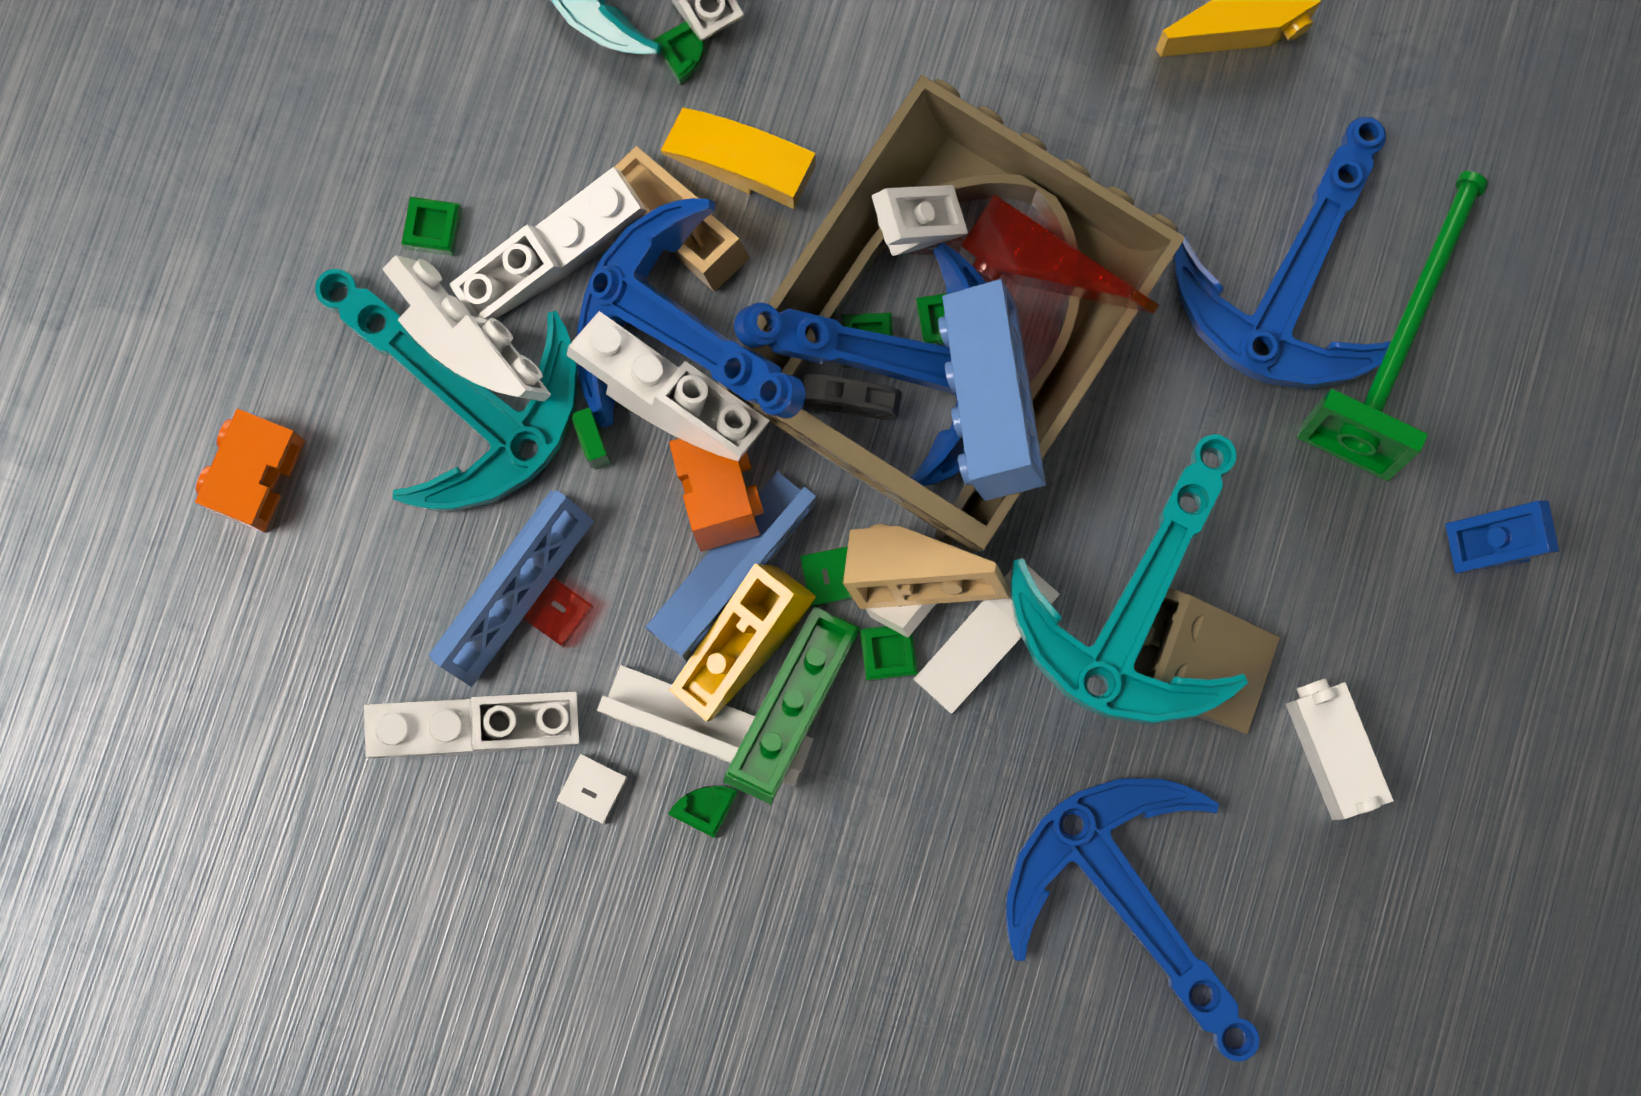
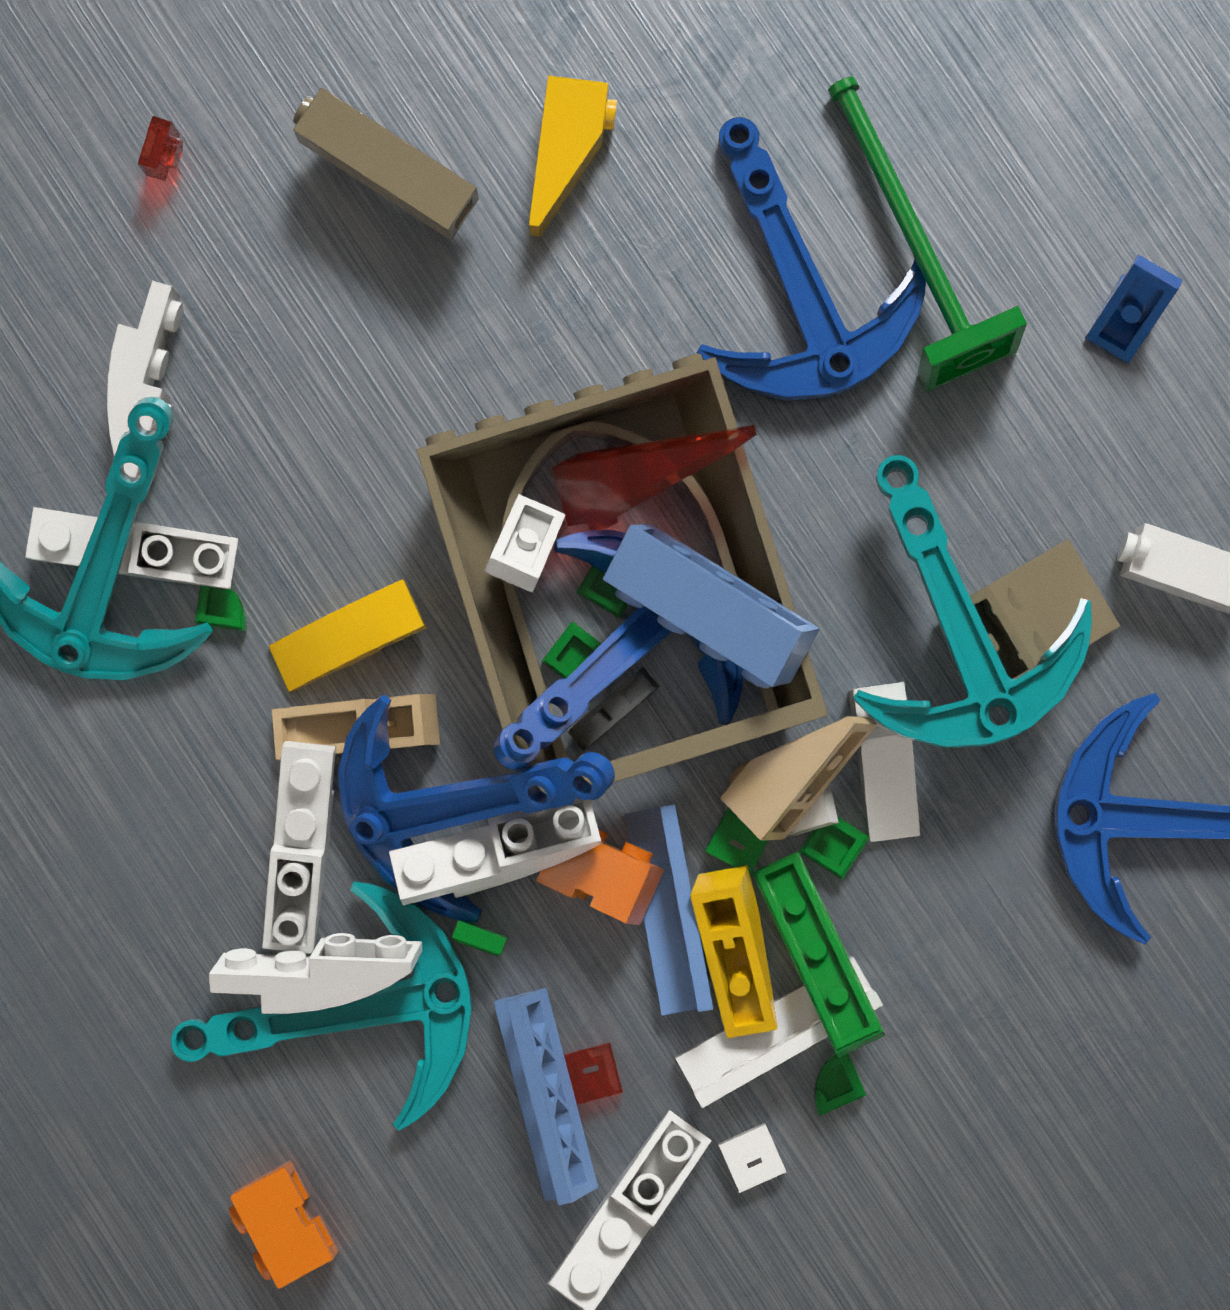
camera: 50 degrees left, 5 degrees up
green tile [401,196,462,256] -> none

